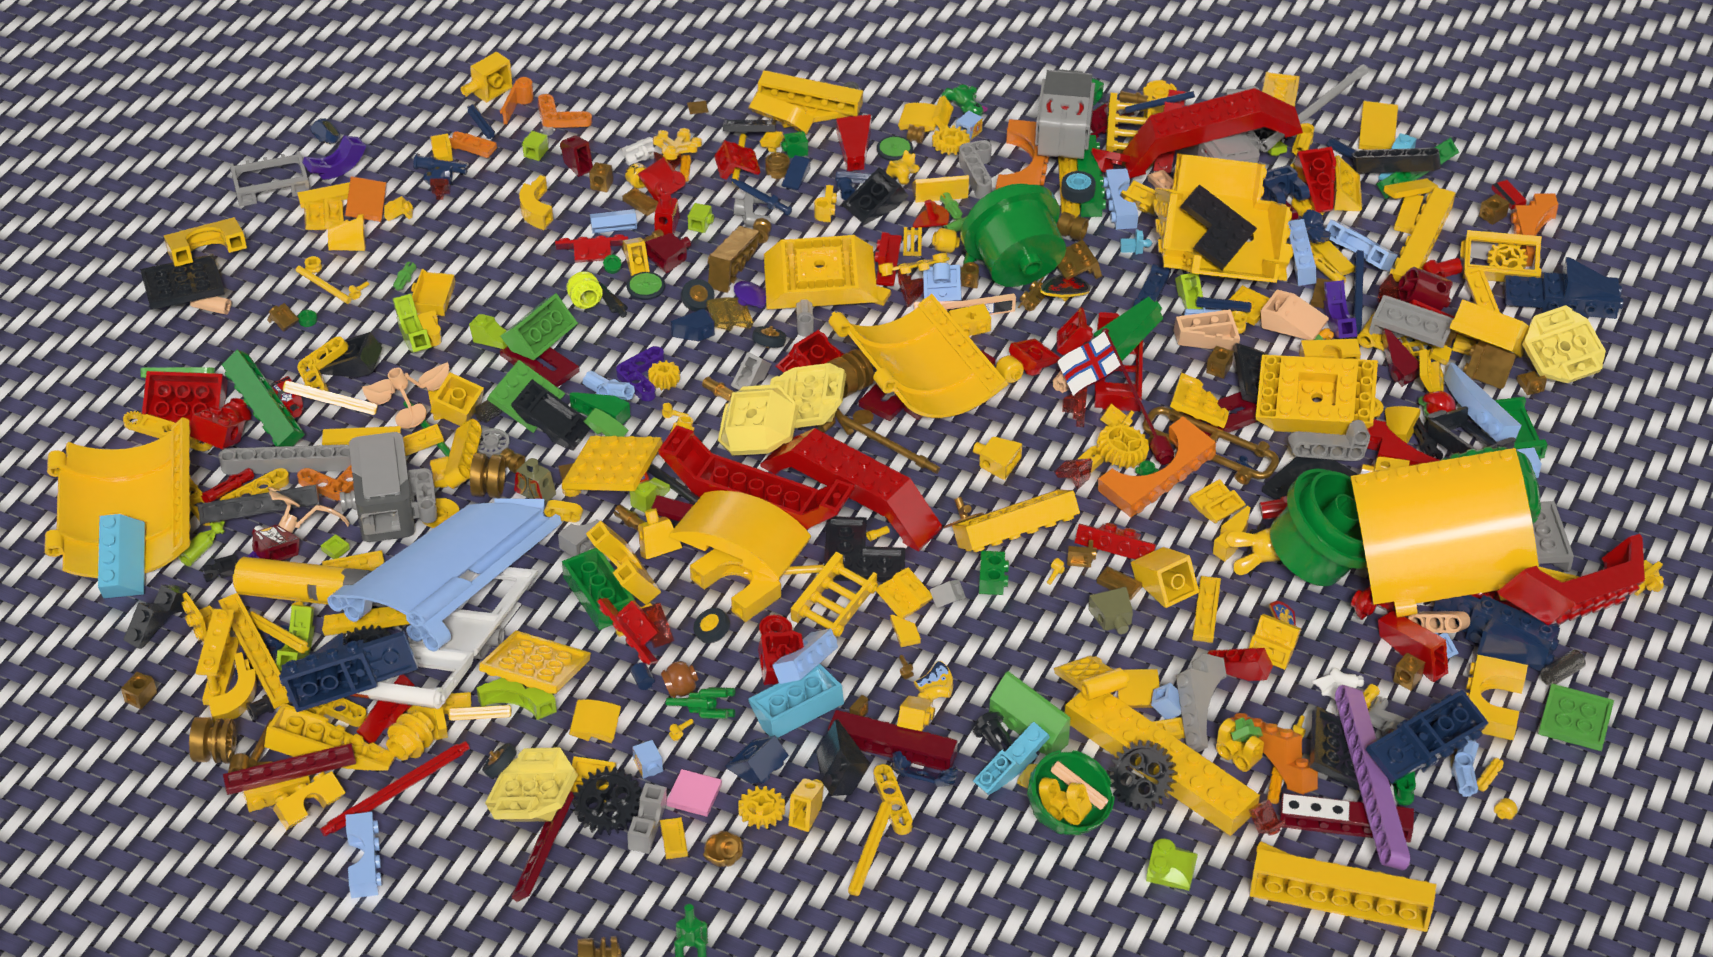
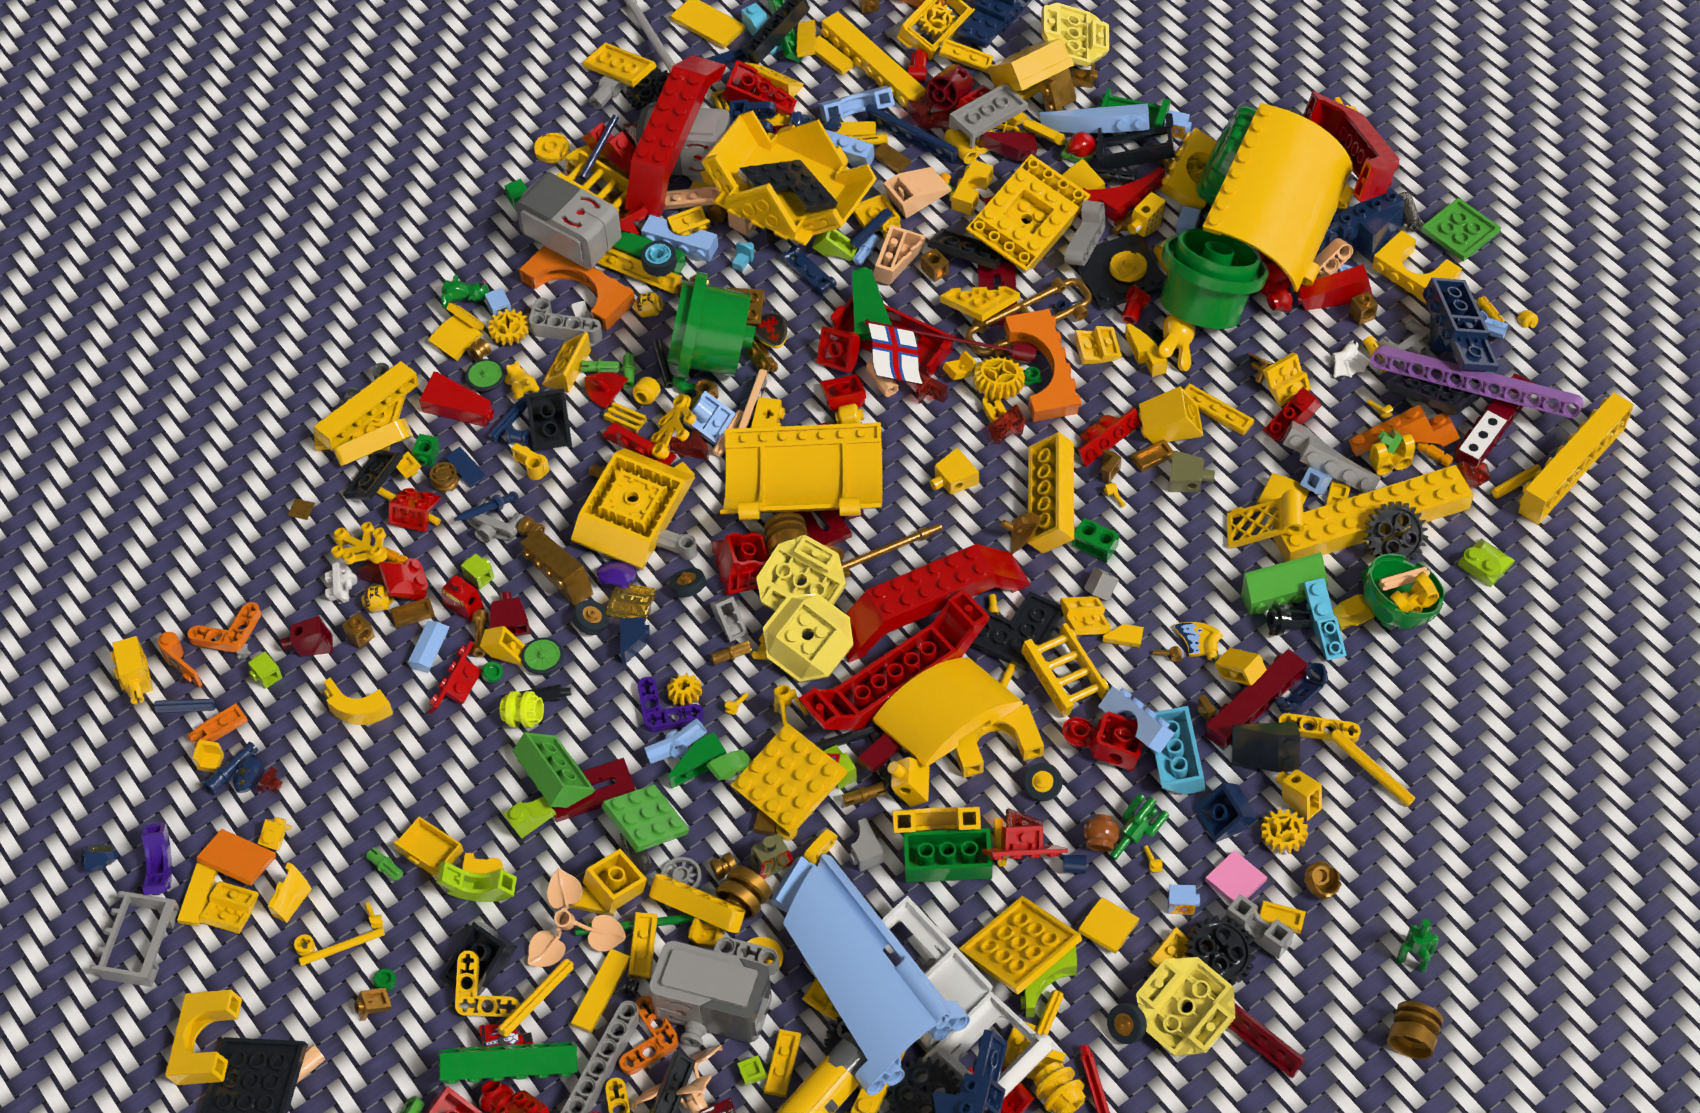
camera: 60 degrees left, 10 degrees up
black slope [511,379,591,451] -> none
pearl gold pin [1119,91,1155,104] -> none
dark purple arch [1324,280,1357,338] -> none

